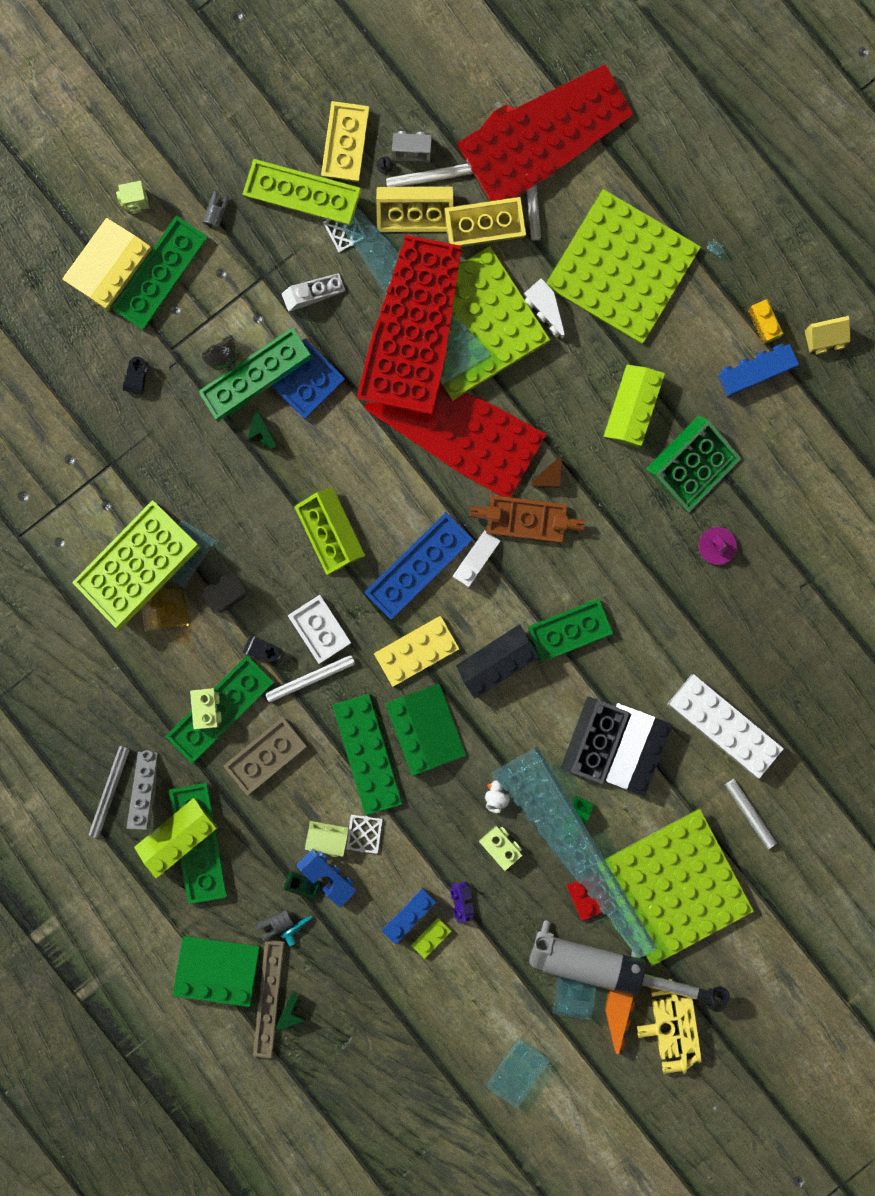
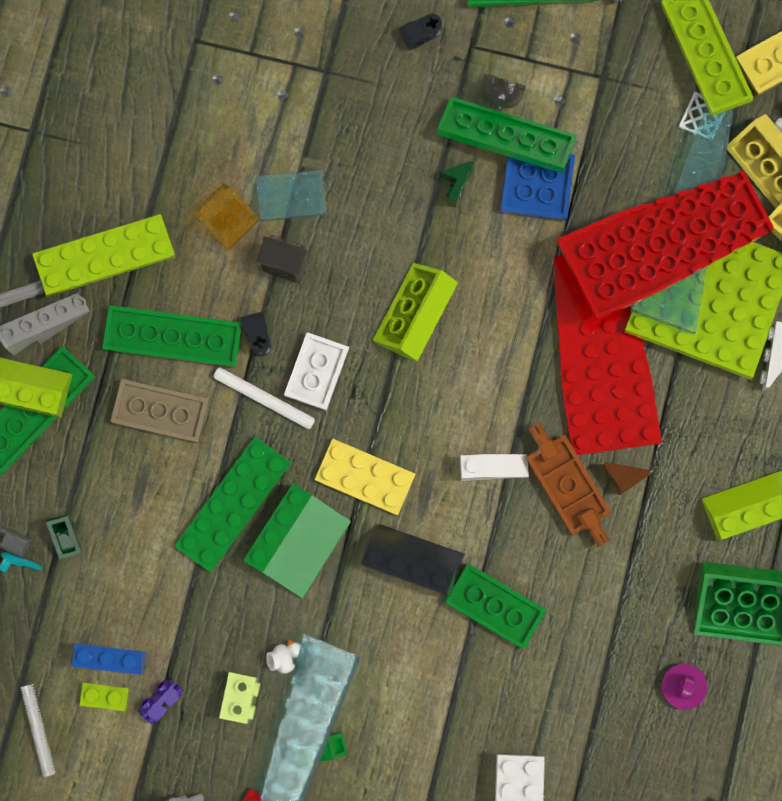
camera: 55 degrees right, 5 degrees down
lime plate [72,500,200,631] -> none
yellowish green brick [190,688,222,729] -> none
white slope [282,273,346,311] -> none
blue arch [297,849,356,908] -> none
yellowish green brick [305,821,348,857] -> none
white window [346,815,382,854] -> none
blue plate [364,512,473,620] -> none
black slope [561,696,629,784] -> none
slope [604,703,673,797] -> none
none -> white axle [20,684,55,777]
none -> lime plate [32,214,175,297]

